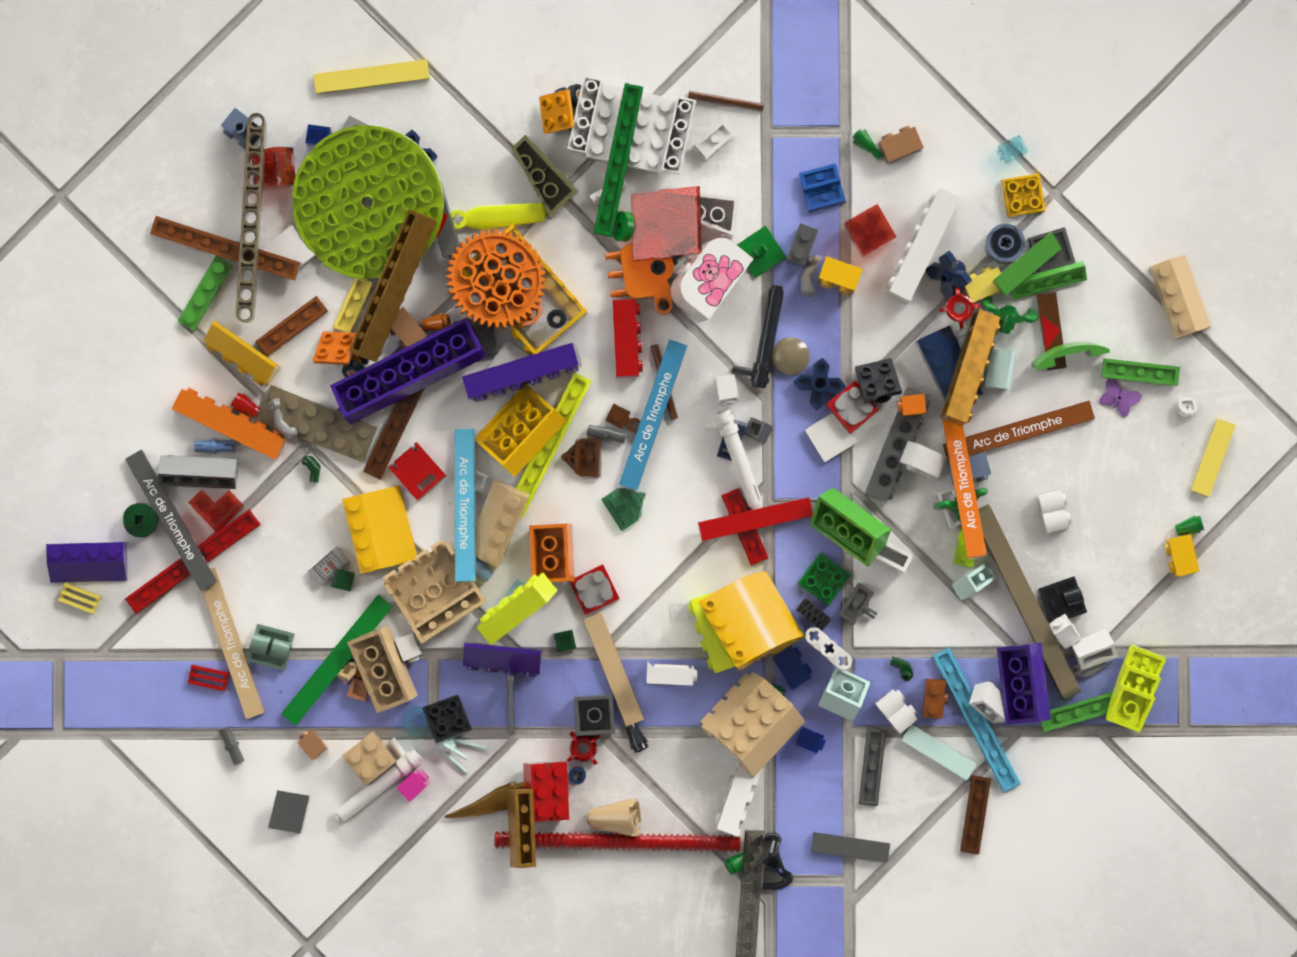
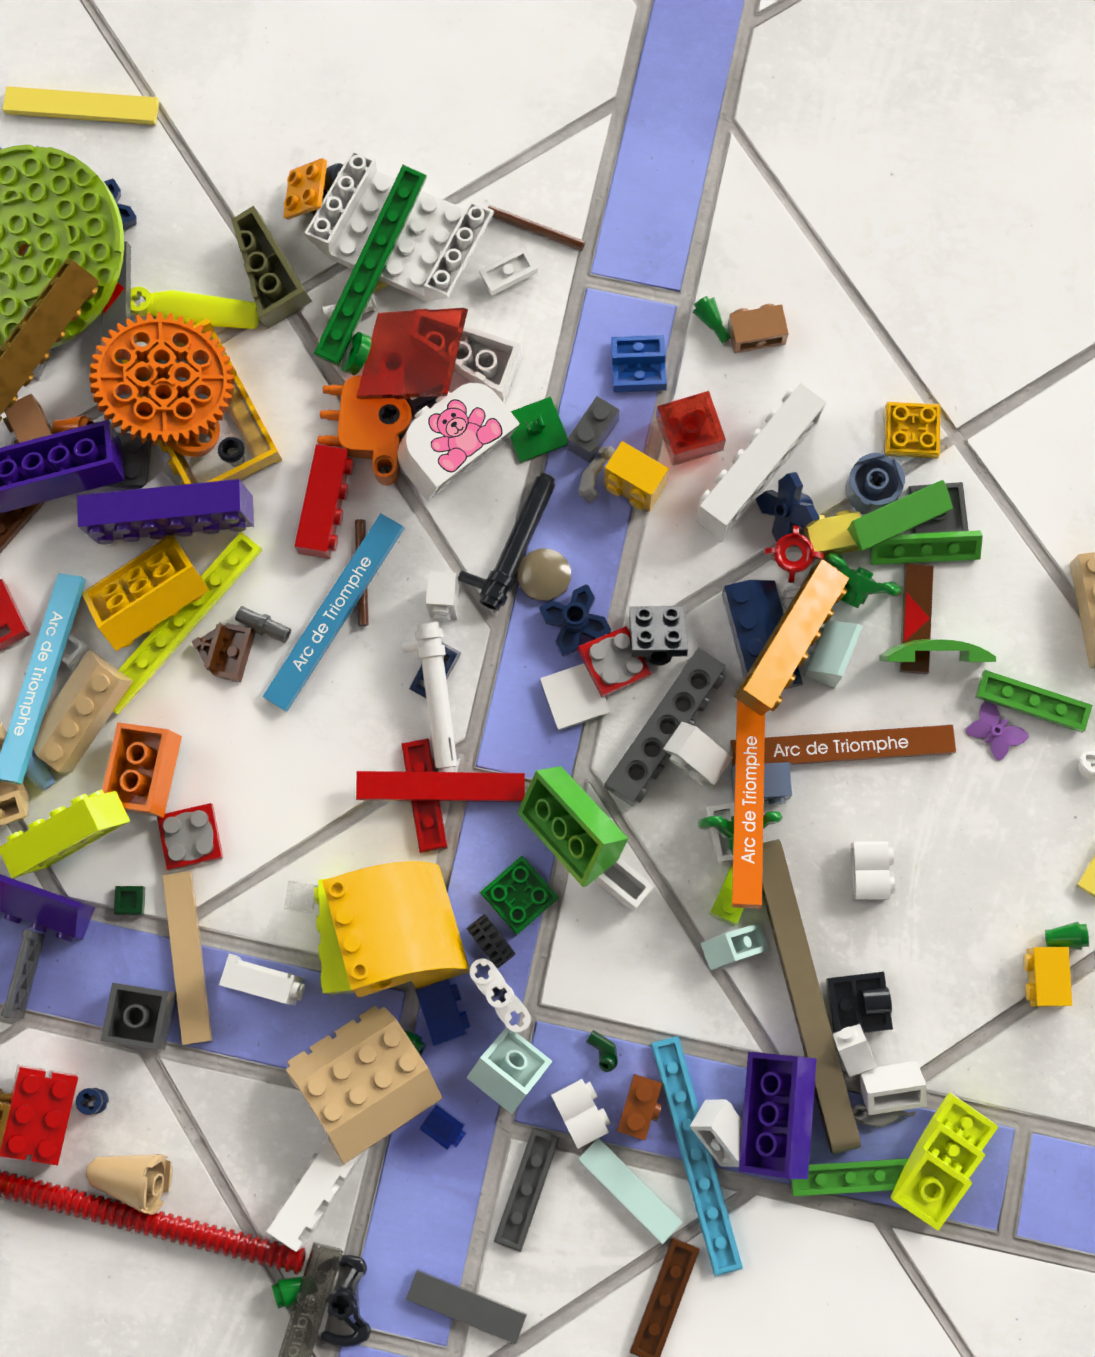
camera: 15 degrees right, 10 degrees down
red piece [566,731,600,765] -> none
clear green slope [601,487,646,531] -> none
reddish brown plate [605,404,641,433] -> none
black cone [626,723,649,753] -> none
dark grey slope [744,417,772,444] -> none
dark grey plate [838,582,878,625] -> none
orange brick [897,394,926,417] -> none
clear light blue brick [996,135,1028,164] -> none

